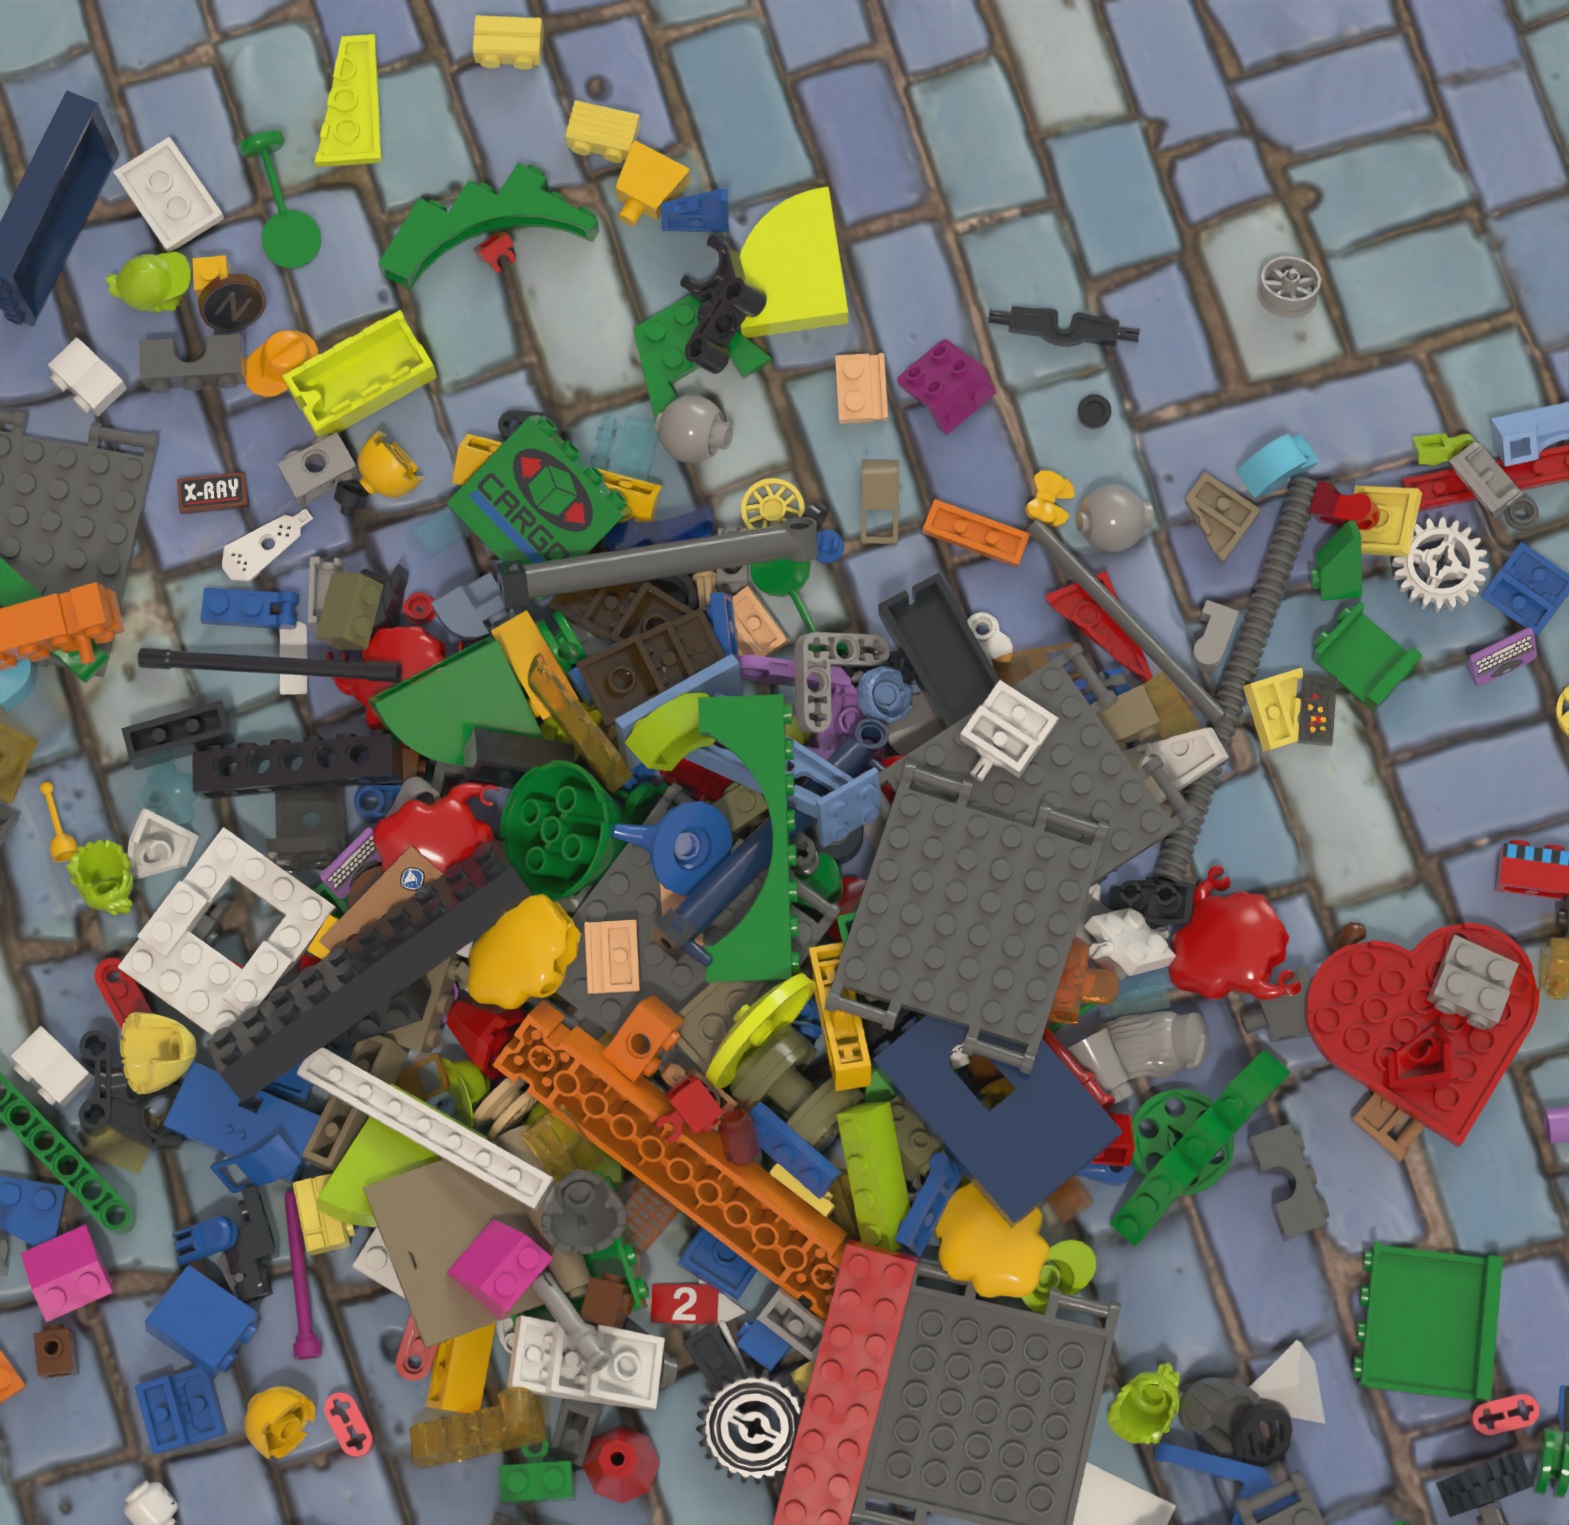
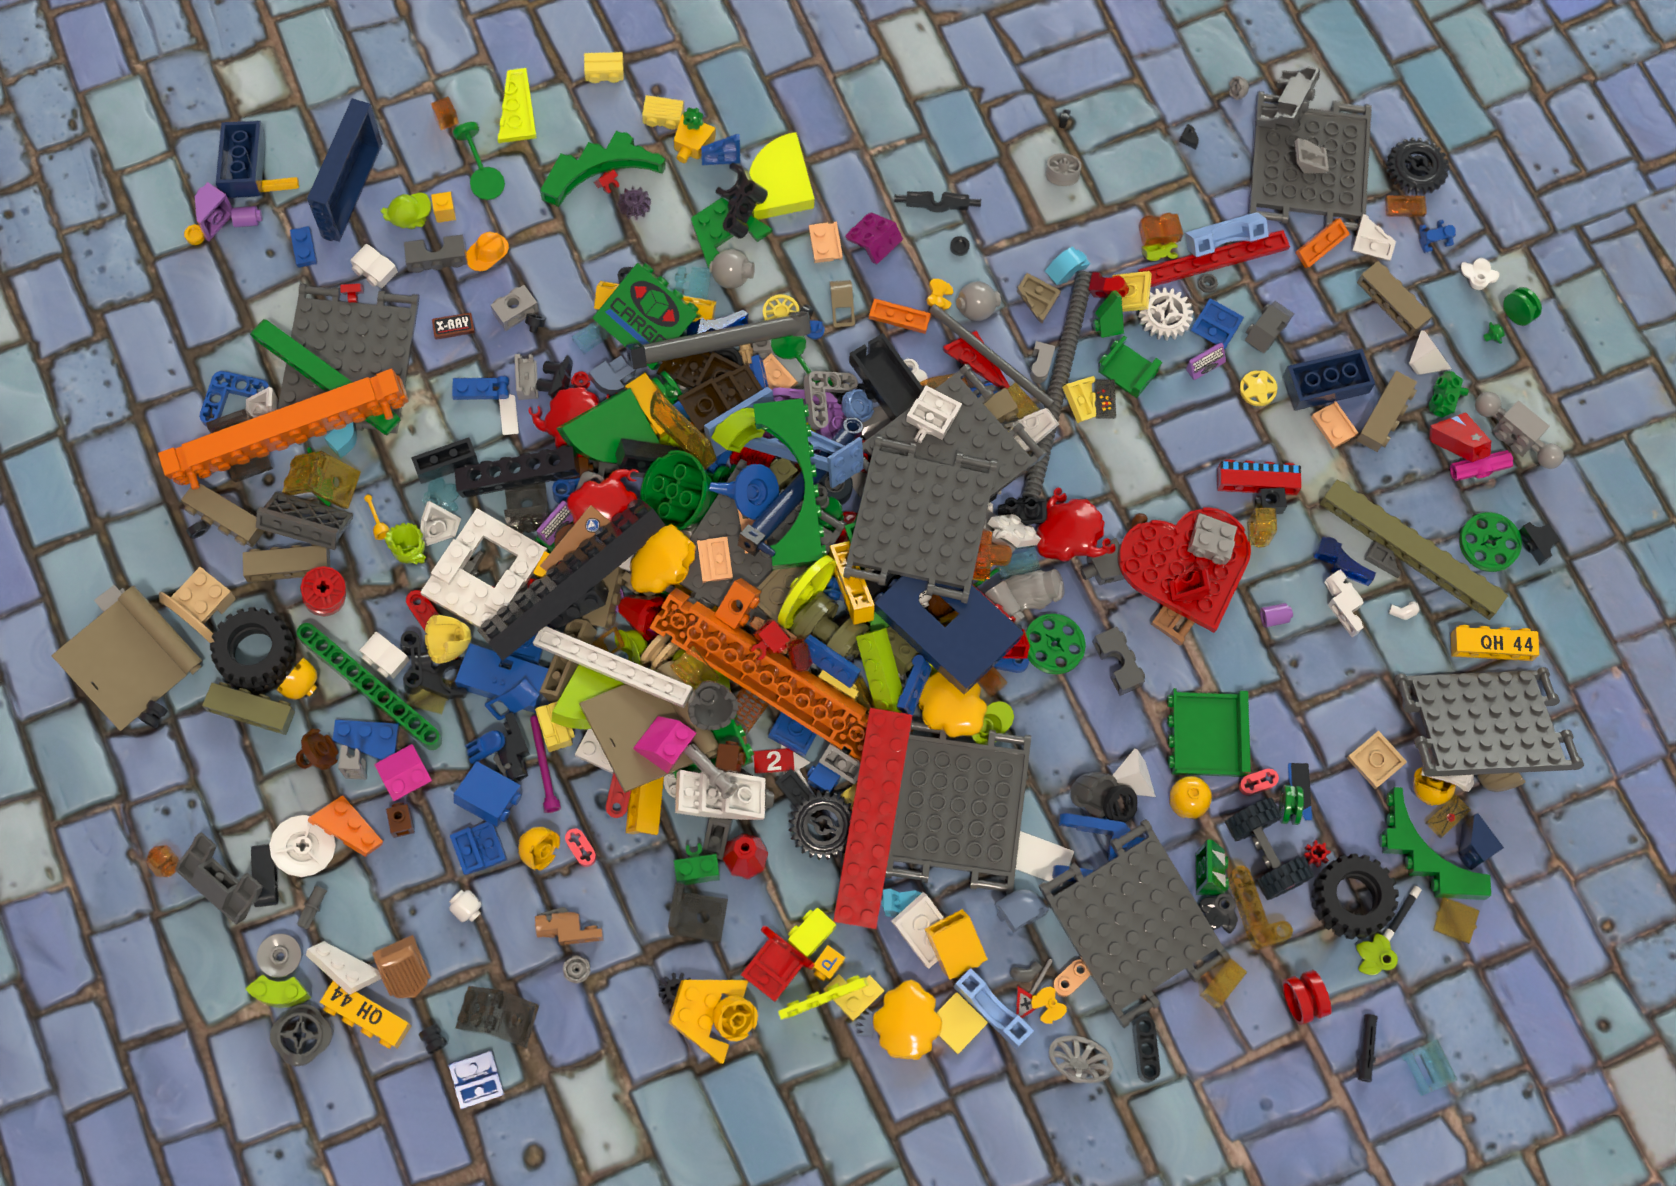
camera: 15 degrees left, 5 degrees down
white plate [114,137,225,253] -> none
black piece [137,648,403,683] -> none
tile [198,273,266,332] -> none
white piece [222,508,313,582] -> none
neon yellow piece [282,310,437,438] -> none
olive brick [315,573,383,651] -> none
yellow cylinder [357,431,424,499] -> none
clear yellow beam [409,1387,546,1468] -> none
lime hair [1106,1362,1180,1445] -> none
green arch [1109,1049,1291,1247] -> none
light grey hinge [1449,441,1524,519] -> none
none -> red tile [340,283,364,303]
none -> clear orange brick [431,96,459,130]
none -> clear purple gear [618,186,651,220]
none -> green plant [683,107,704,130]
none -> black tile [1059,109,1071,129]
none -> clear orange brick [1138,213,1184,246]
none -> yellow cylinder [1169,776,1212,819]
none -> black tile [1179,124,1199,150]

